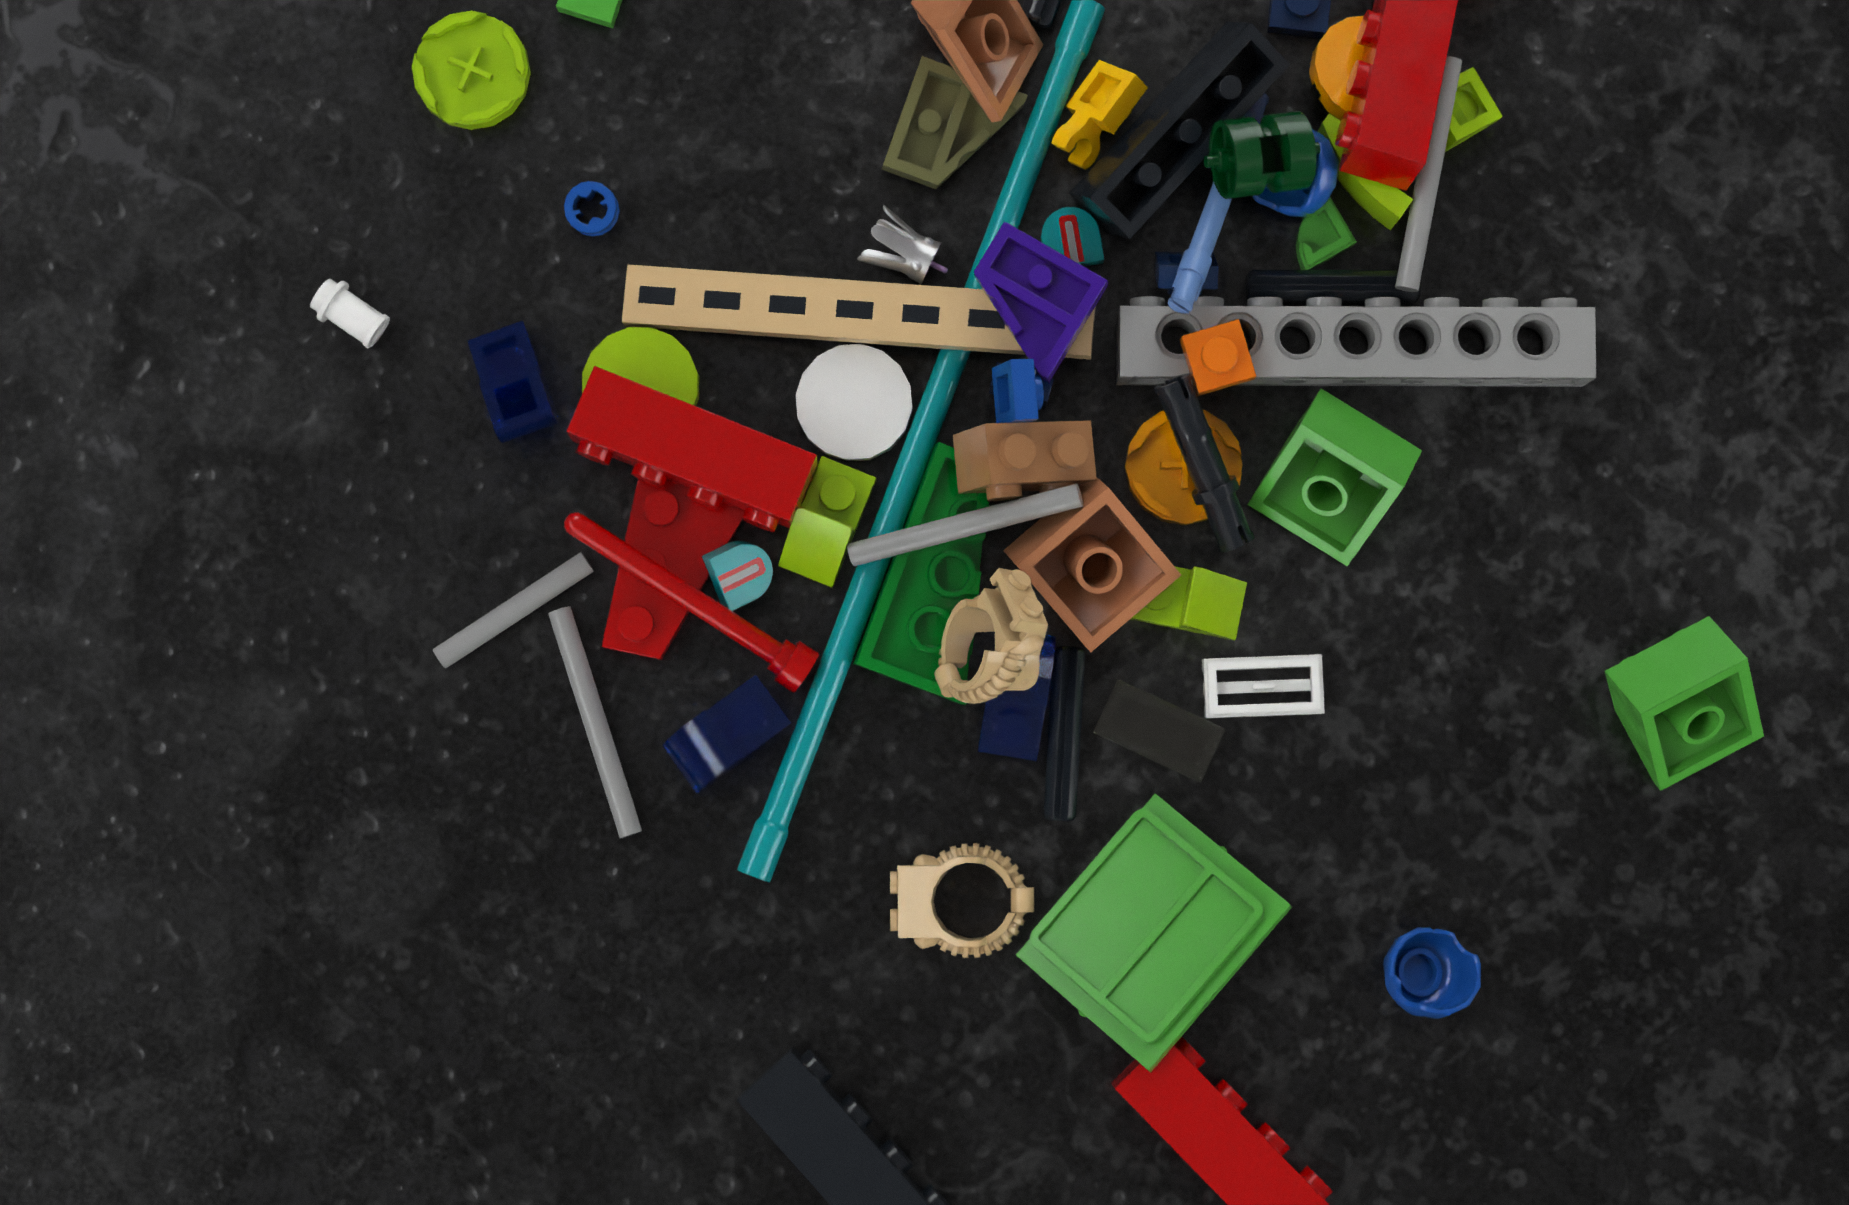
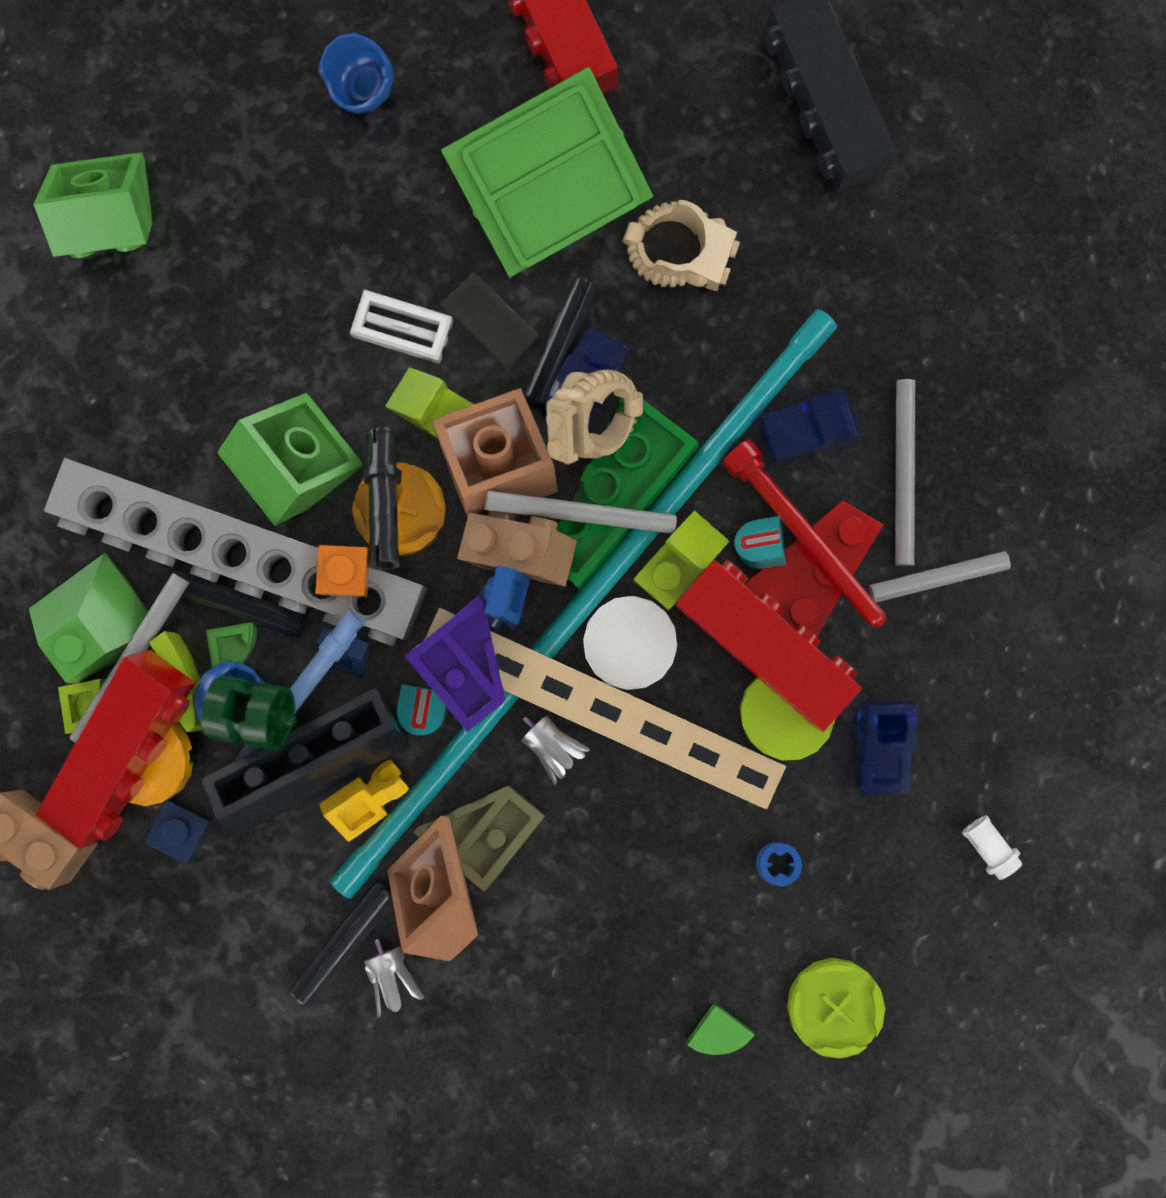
camera: 160 degrees left, 0 degrees up
none -> bright green slope [29,553,149,683]

